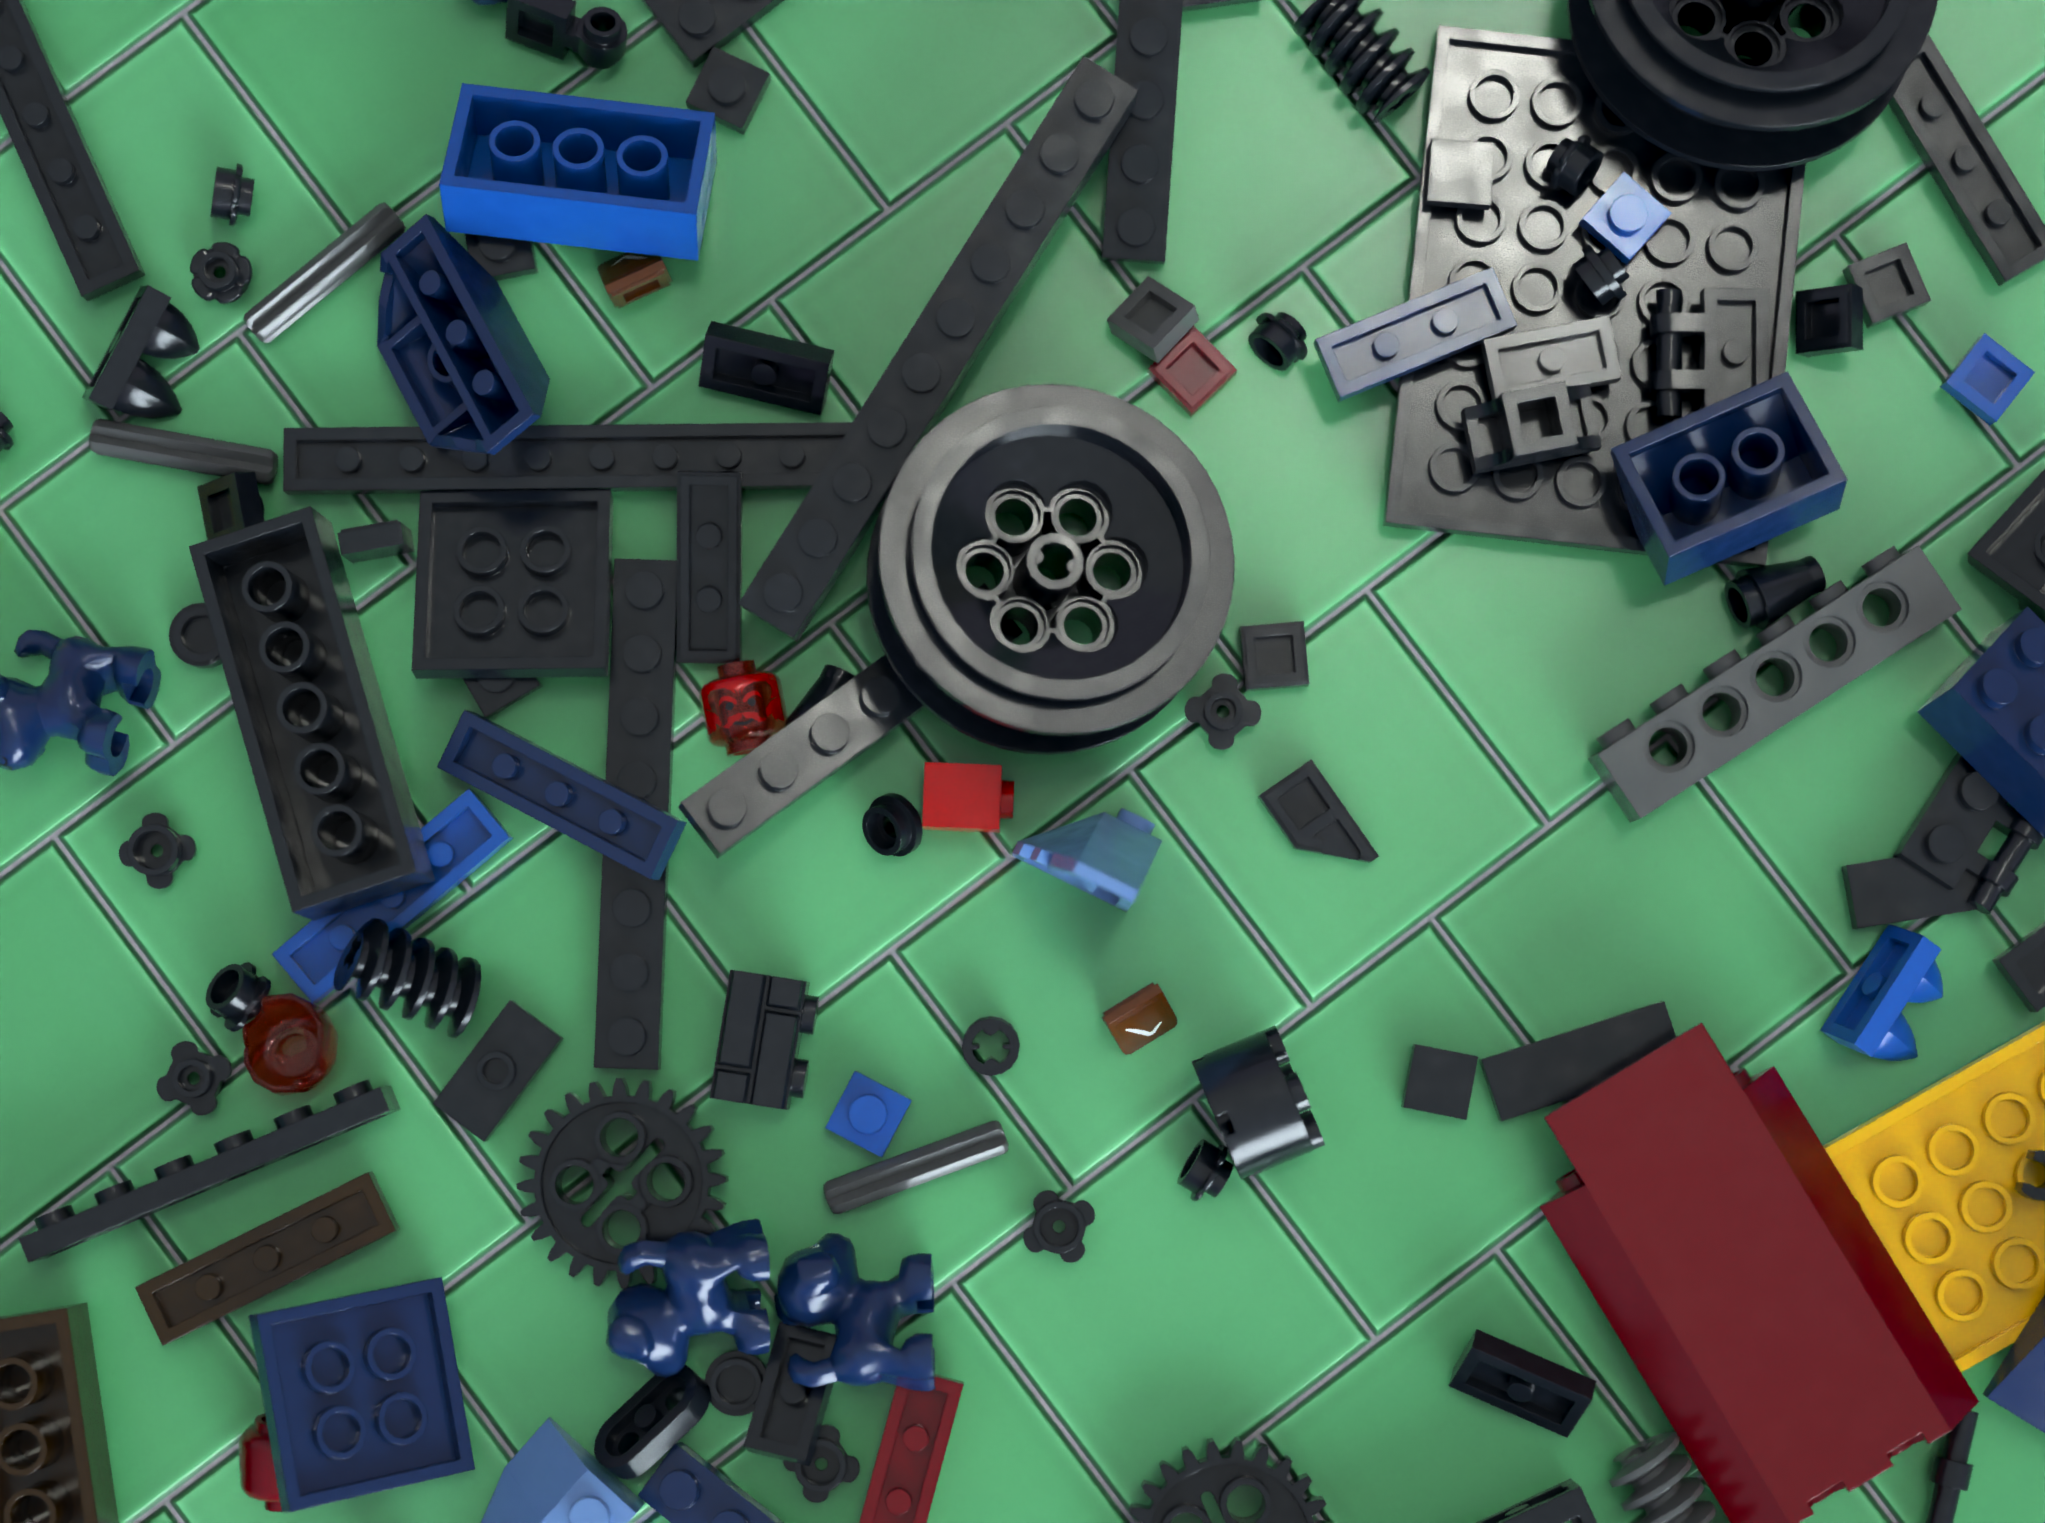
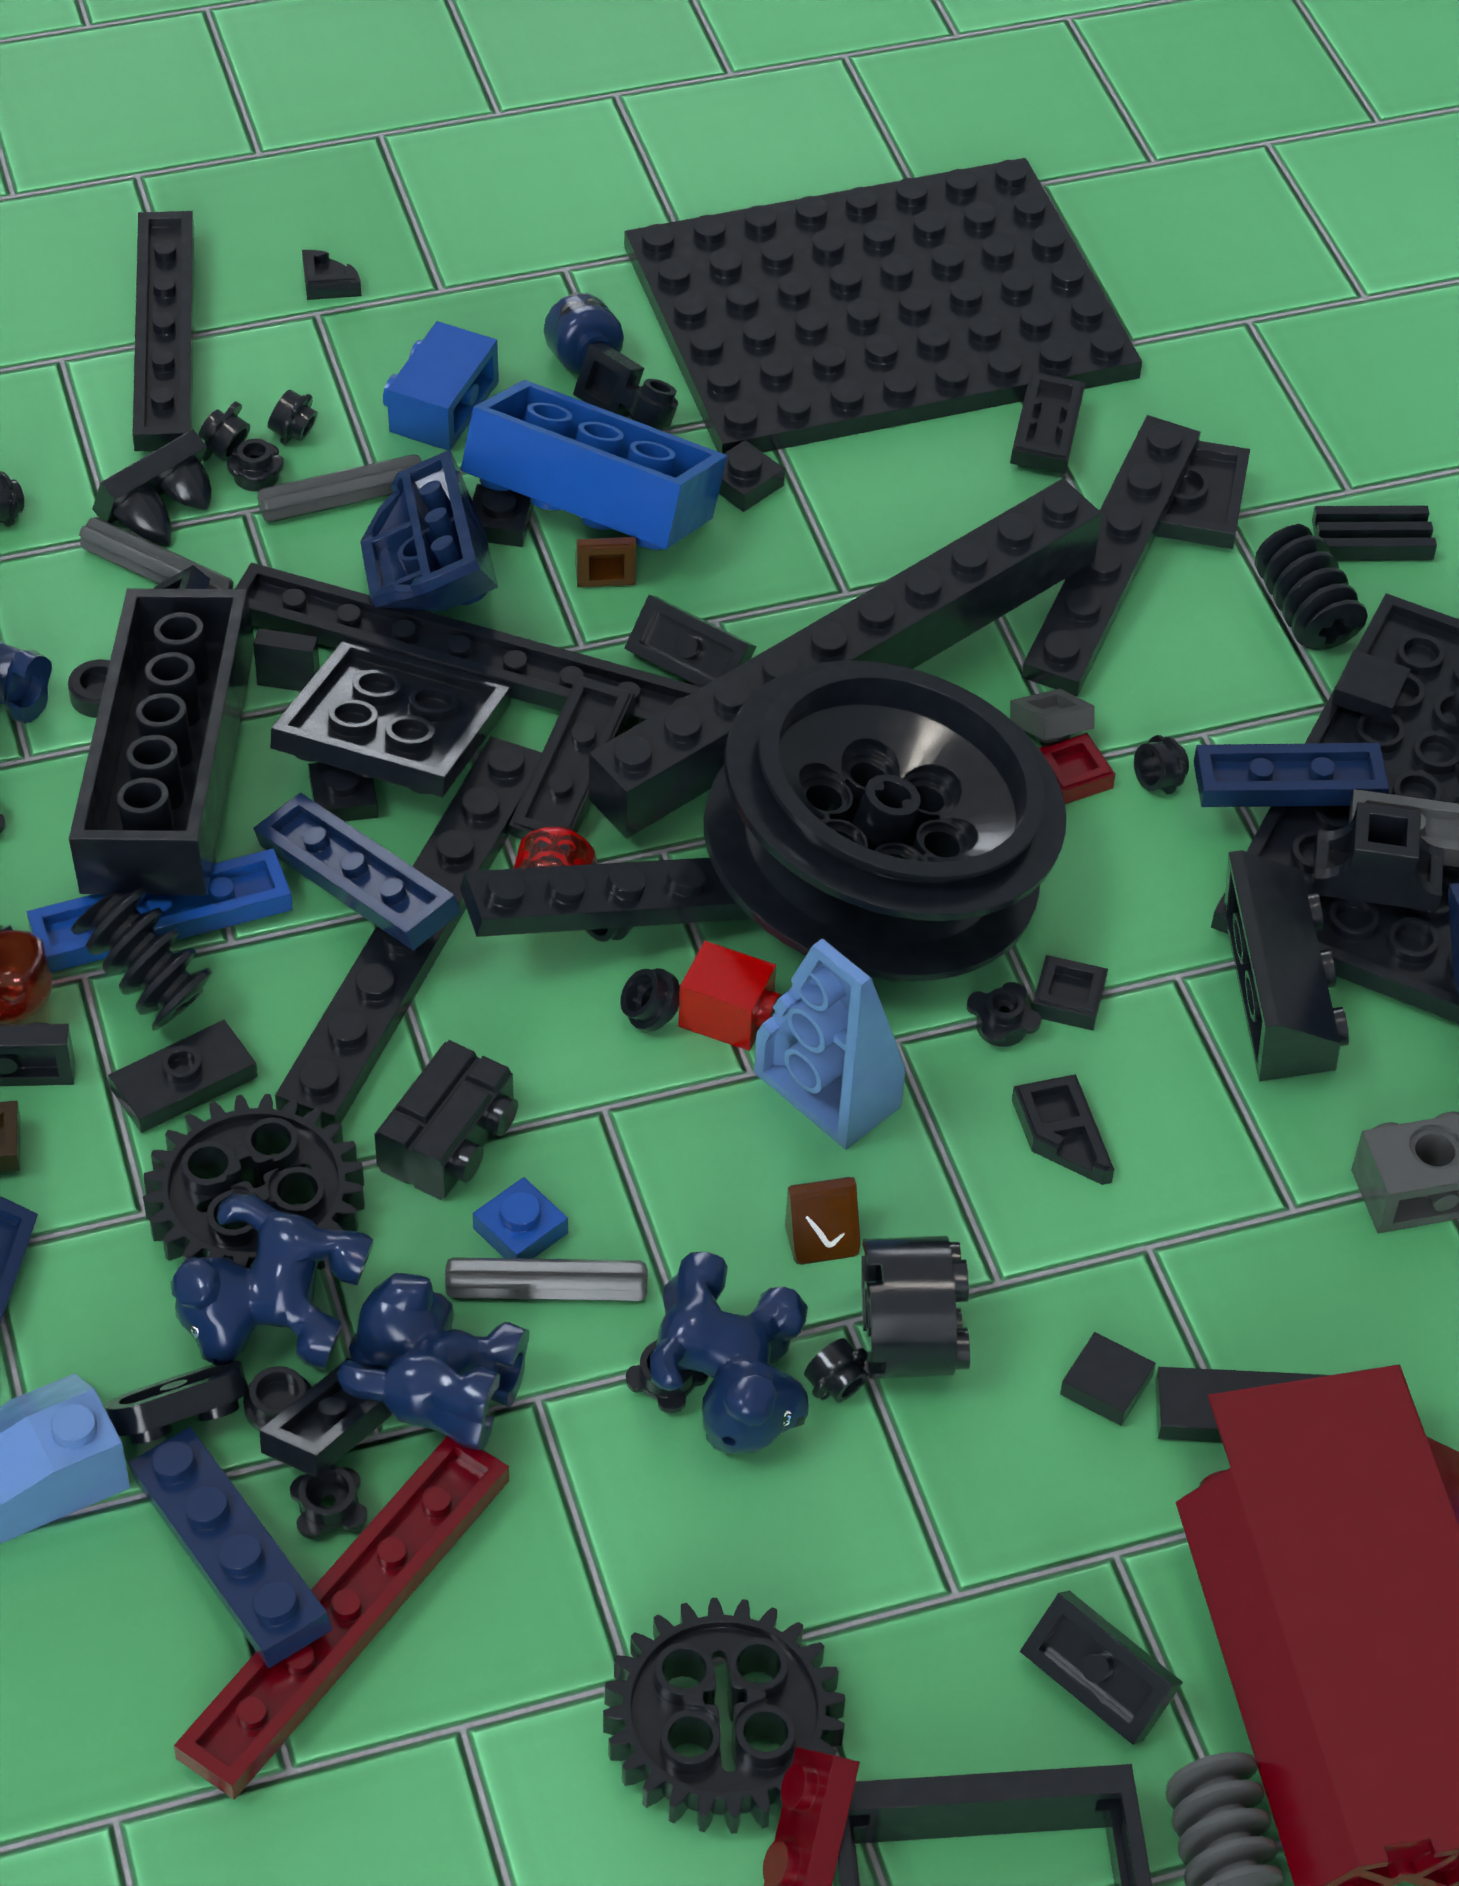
camera: 15 degrees right, 35 degrees down
black bush [962,1016,1020,1076] -> none
none -> black plate [199,401,250,462]
none -> blue brick [383,321,499,450]
none -> dark blue animal [650,1252,809,1454]
none -> black slope [1223,850,1349,1082]

